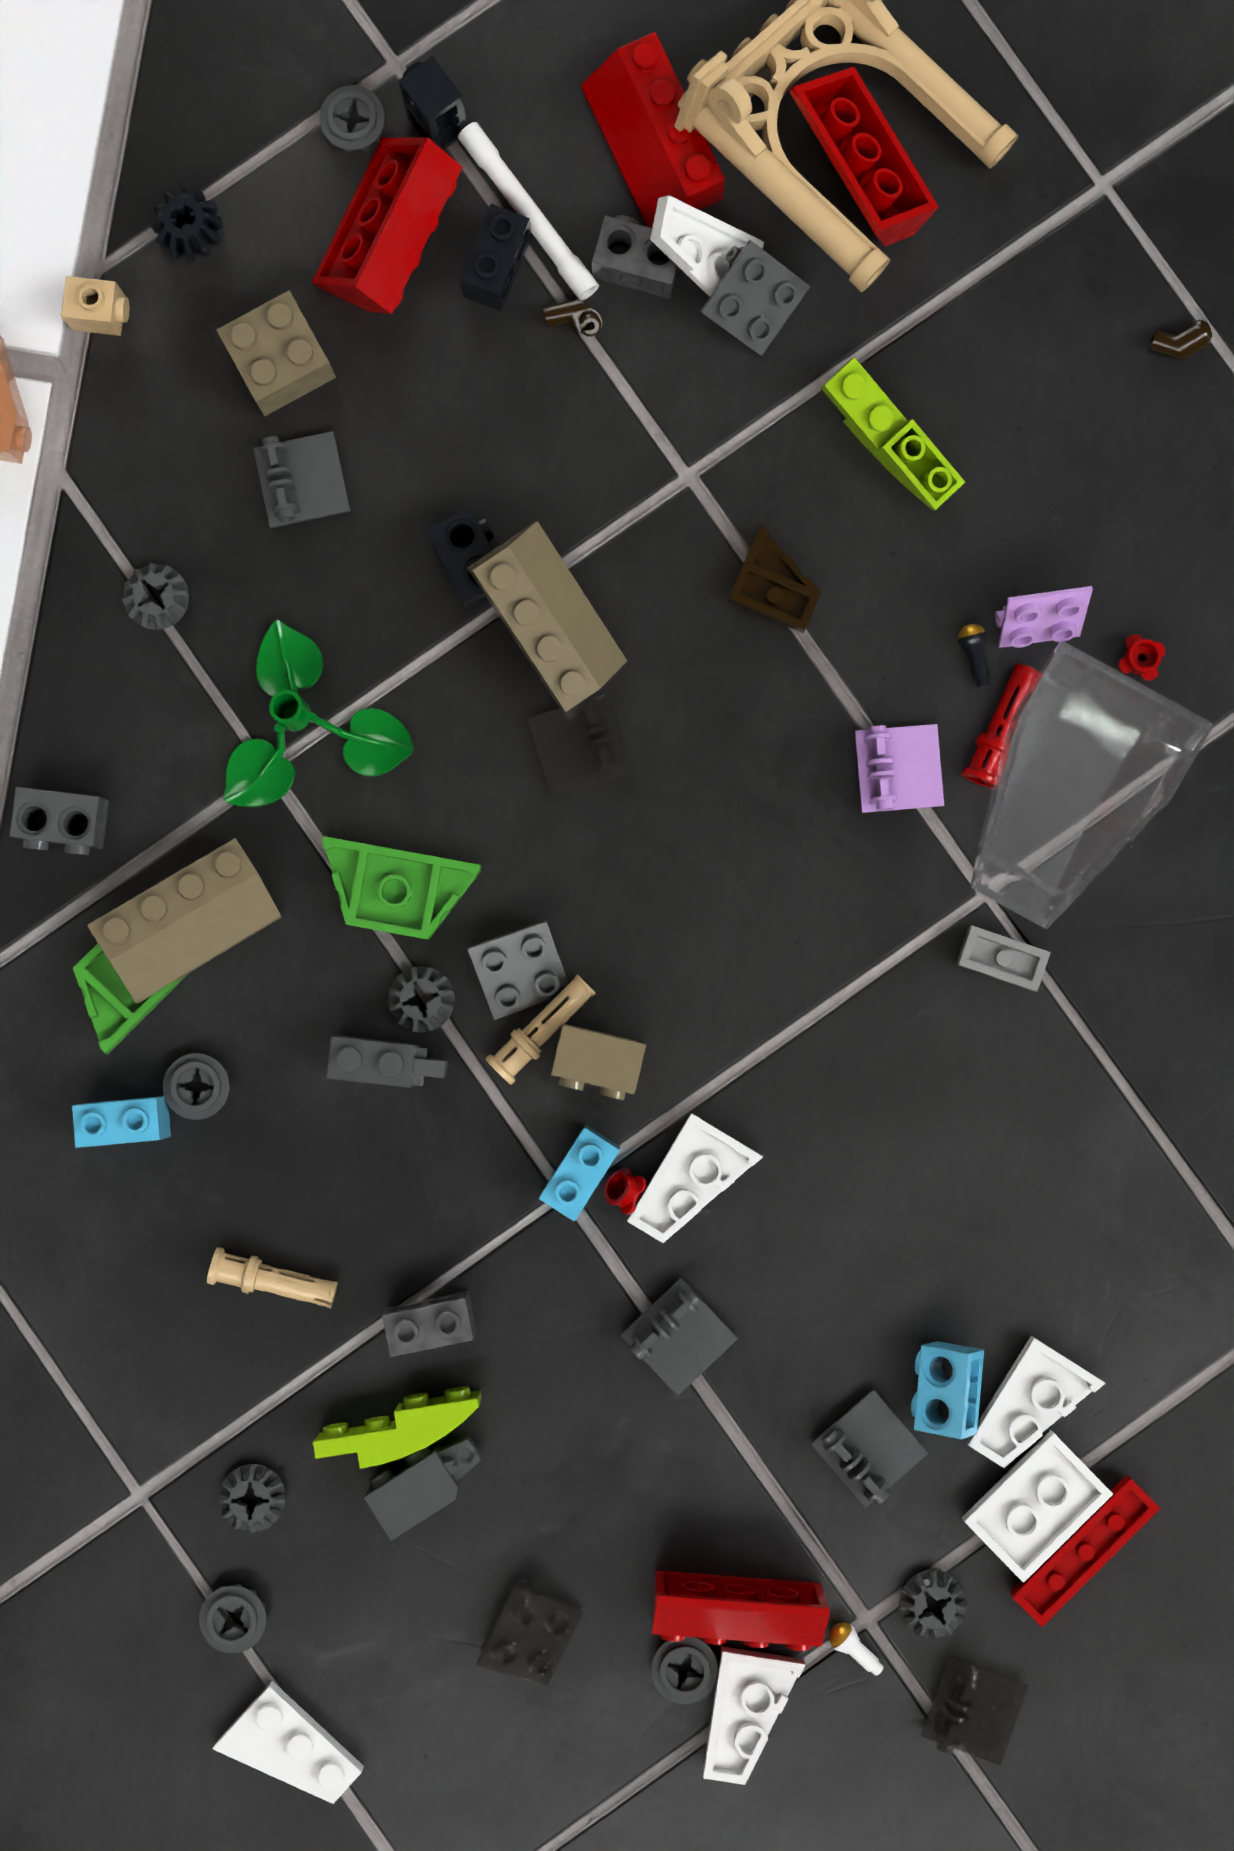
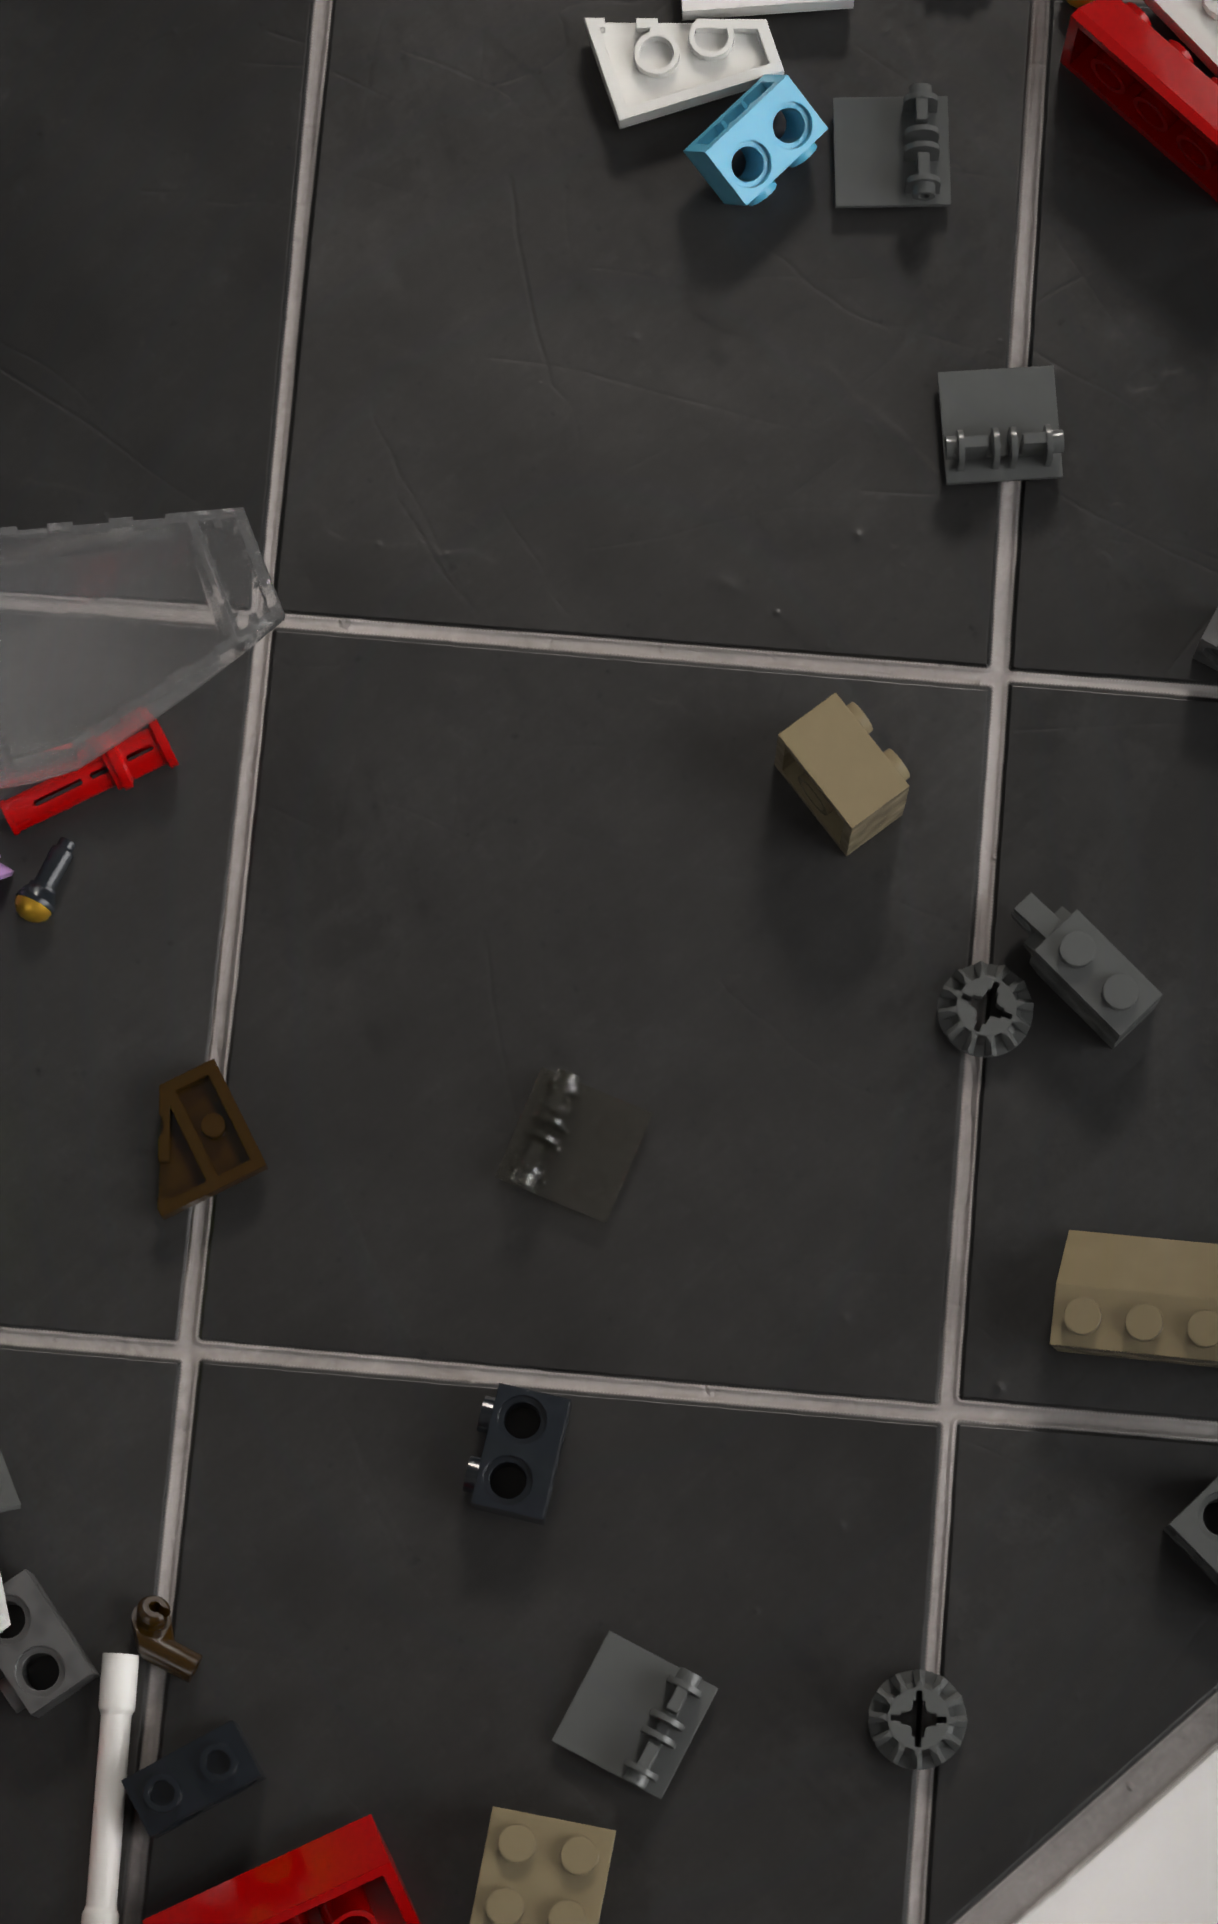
camera: 140 degrees left, 10 degrees down
green plant [223,620,414,808] -> none
bright green wing [322,836,482,940] -> none
dark tan slope [467,521,627,712] -> none
dark grey hinge [467,920,569,1020] -> none
tan pin [485,975,596,1085] -> none
medium azure brick [539,1124,620,1222] -> none
red plate [604,1167,646,1215] -> none
white wing [627,1113,763,1243] -> none
lavender hinge [855,724,944,813] -> none
light grey plate [956,925,1051,992] -> none

